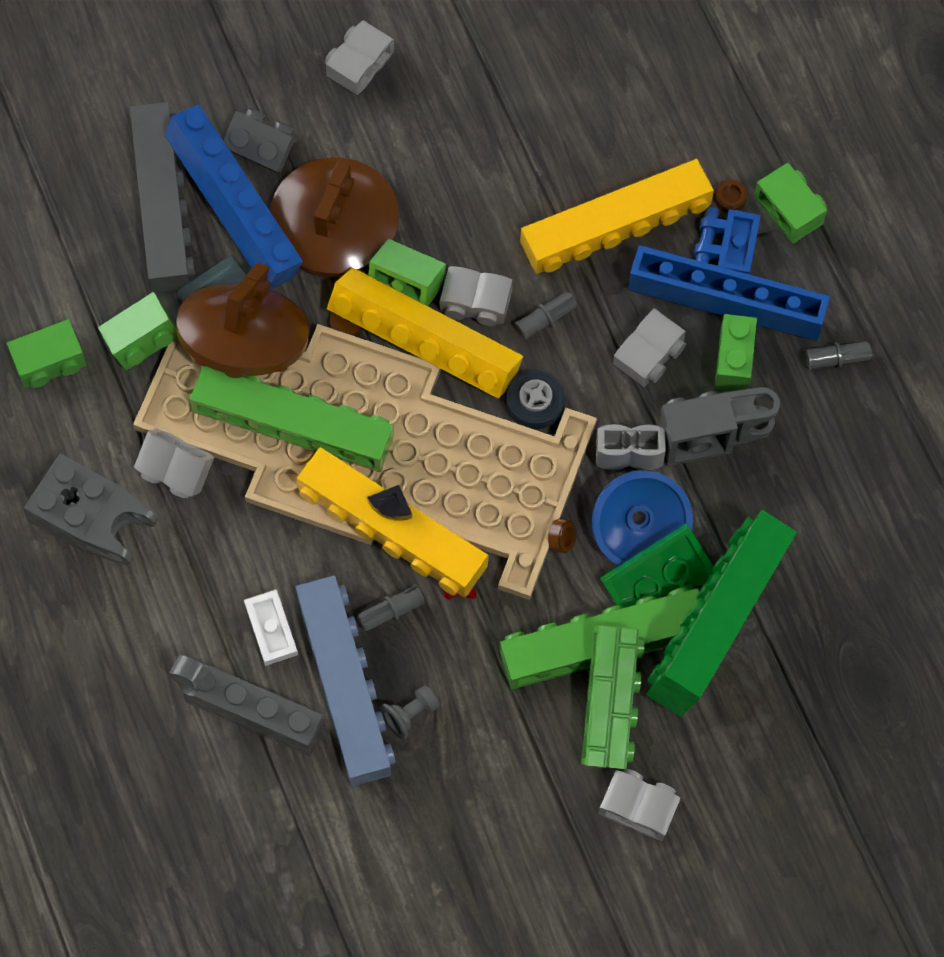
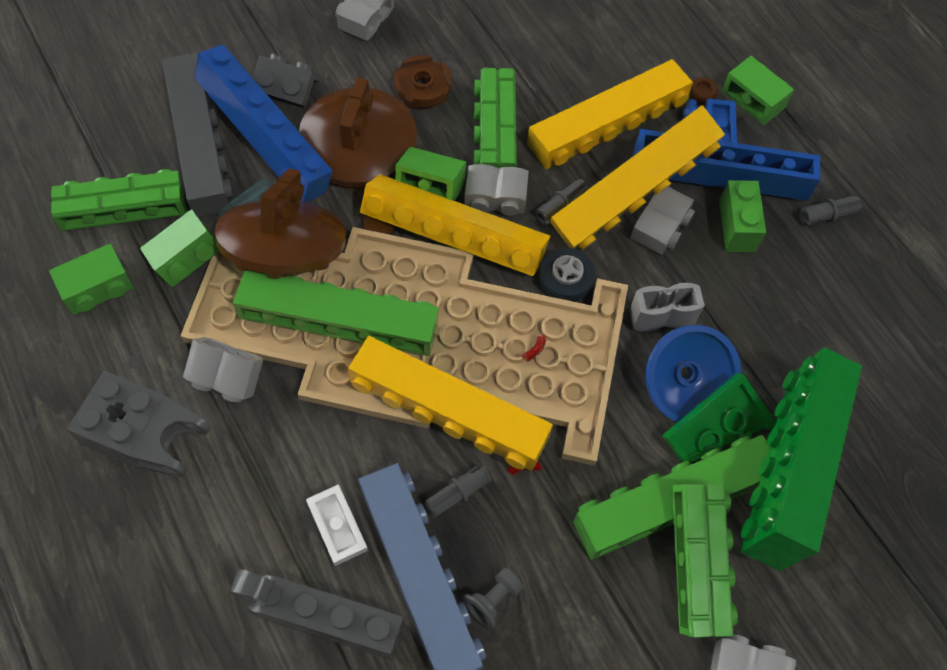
camera: 10 degrees left, 5 degrees down
black tile [367,485,412,521] -> none
reddish brown tile [548,519,576,554] -> none
dark grey brick [658,387,780,466] -> none
none -> bright green brick [51,169,187,231]
none -> reddish brown plate [394,55,451,109]
none -> bright green brick [474,68,517,168]
none -> red leg [522,334,546,362]
none -> yellow brick [550,105,725,250]

